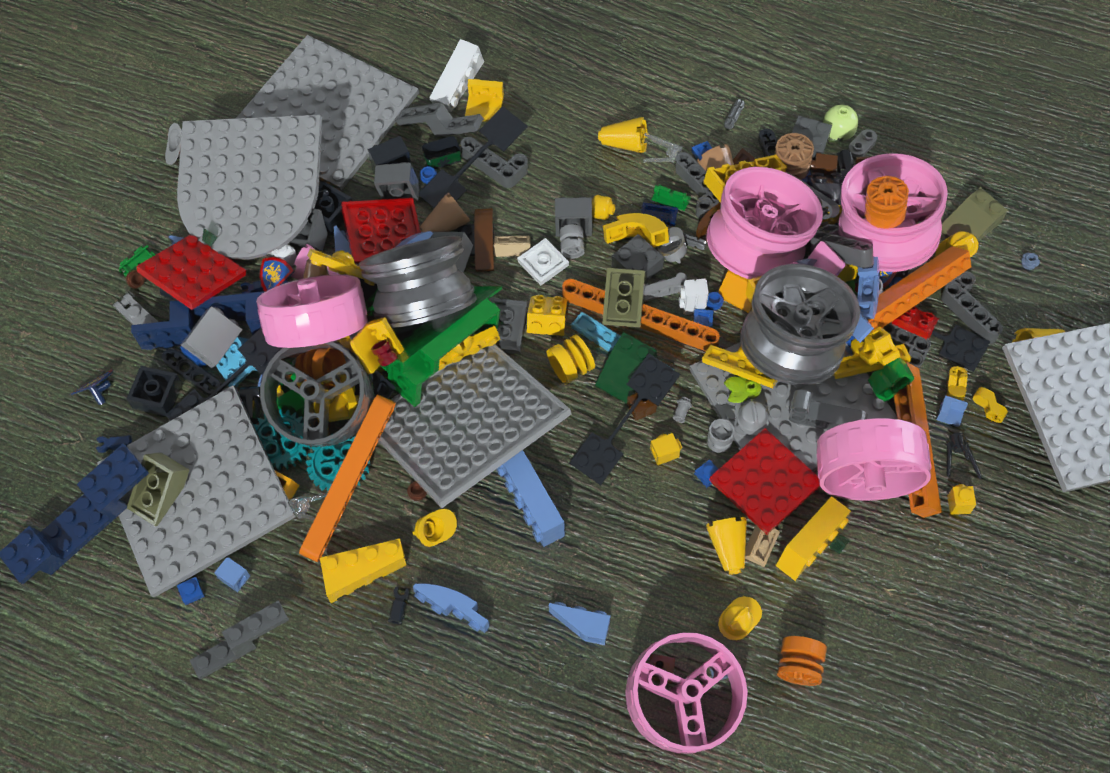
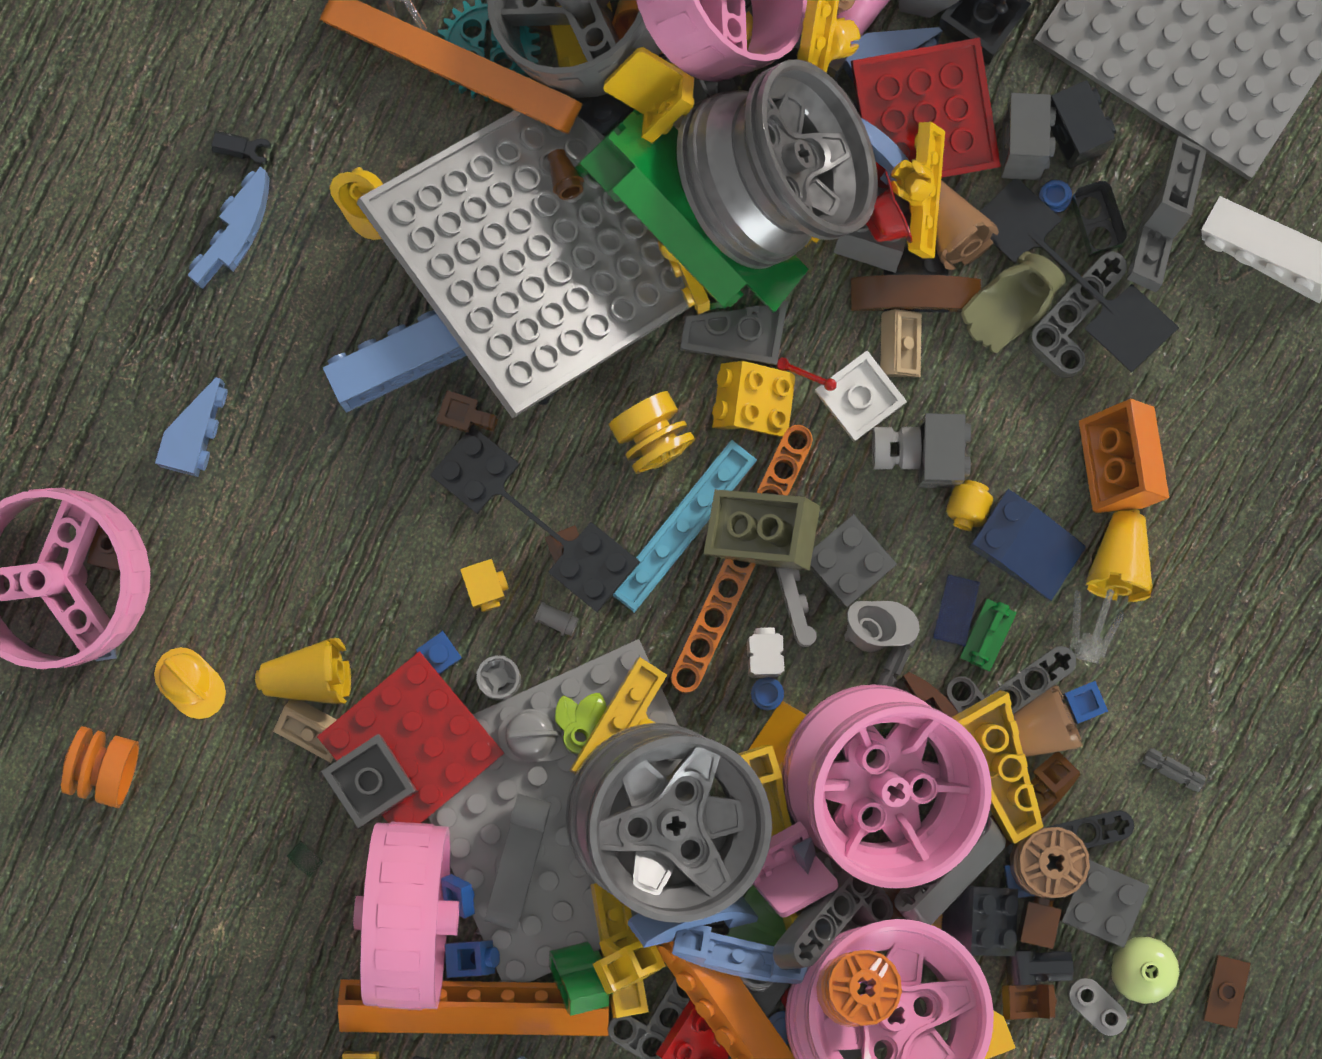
camera: 85 degrees right, 20 degrees up
yellow wedge [320,538,407,603] -> none
dark red wheel [371,339,398,367] -> none
yellow bracket [465,79,504,122] -> none
dark green slope [595,332,658,404] -> none
yellow arch [603,213,669,248] -> none
blue plate [694,309,713,328] -> none
yellow wedge [776,496,851,581] -> none
none -> dark grey brick [321,734,418,829]
none -> reddish brown plate [436,390,498,433]
none -> reddish brown cone [547,149,584,200]
none -> red hinge [777,357,837,391]
none -> red piece [866,171,912,243]
none -> yellow plate [890,122,945,258]
none -> olive hair [961,252,1066,353]
none -> dark blue slope [968,489,1086,601]
none -> orange slope [1079,398,1169,513]
none -> reddish brown plate [1202,955,1251,1029]

